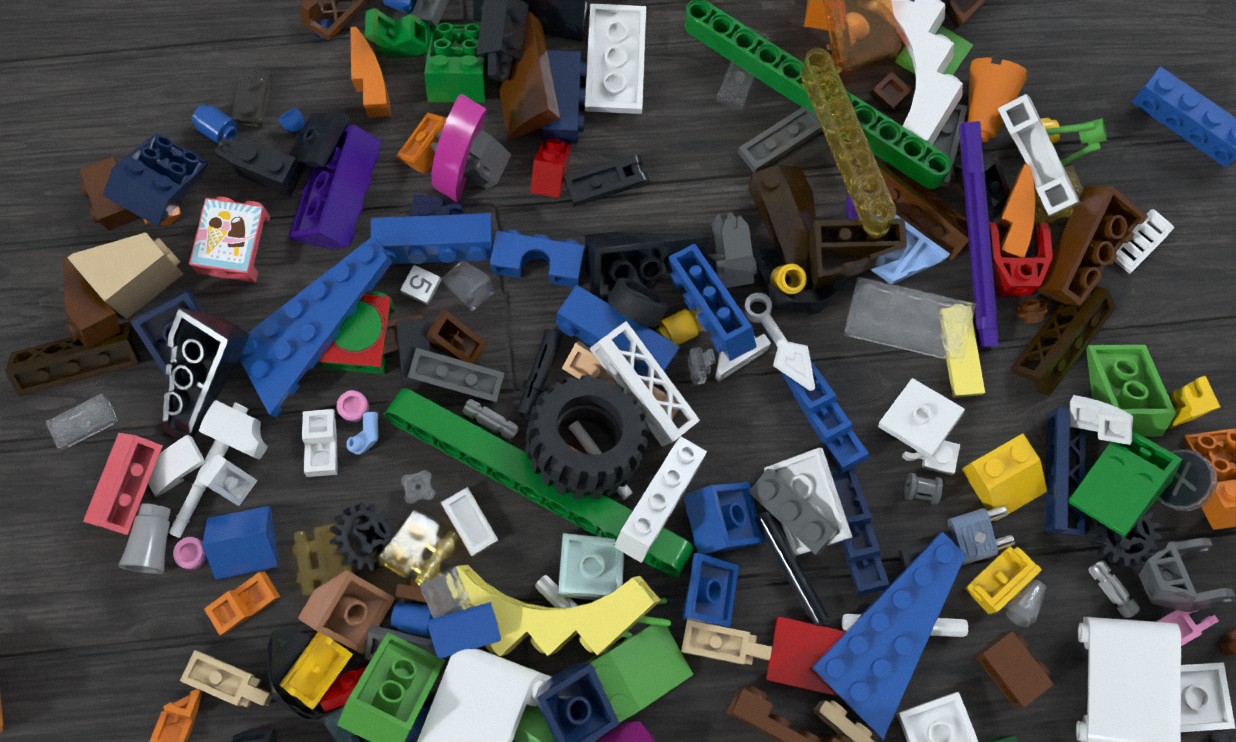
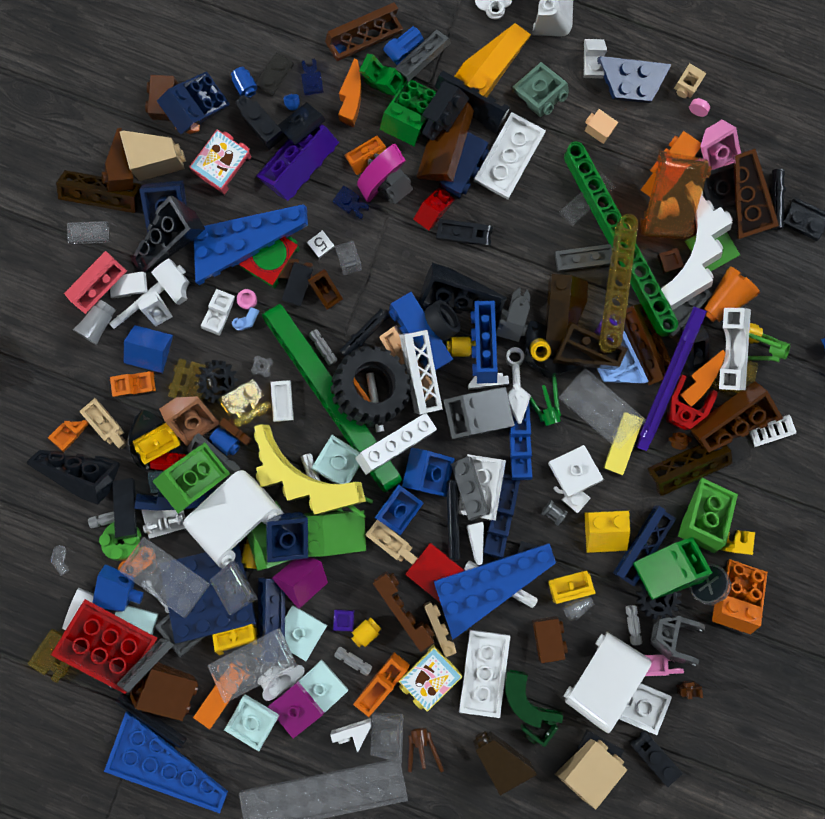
camera: 25 degrees right, 10 degrees up
bright pink tile [173,537,207,570] -> none
blue brick [370,213,493,265] -> none
dark grey plate [407,348,505,402] -> none
clear slope [419,566,473,618] -> none
blue slope [427,602,501,659] -> none
blue arch [490,230,585,287] -> none
clear plate [687,347,715,385] -> none
sand blue piece [947,506,1015,566] -> none
white slope [1070,395,1133,445] -> none
none -> clear blue plate [301,58,324,95]
none -> slope [444,387,515,440]
none -> white slope [466,522,484,565]
none -> green plant [529,377,561,426]

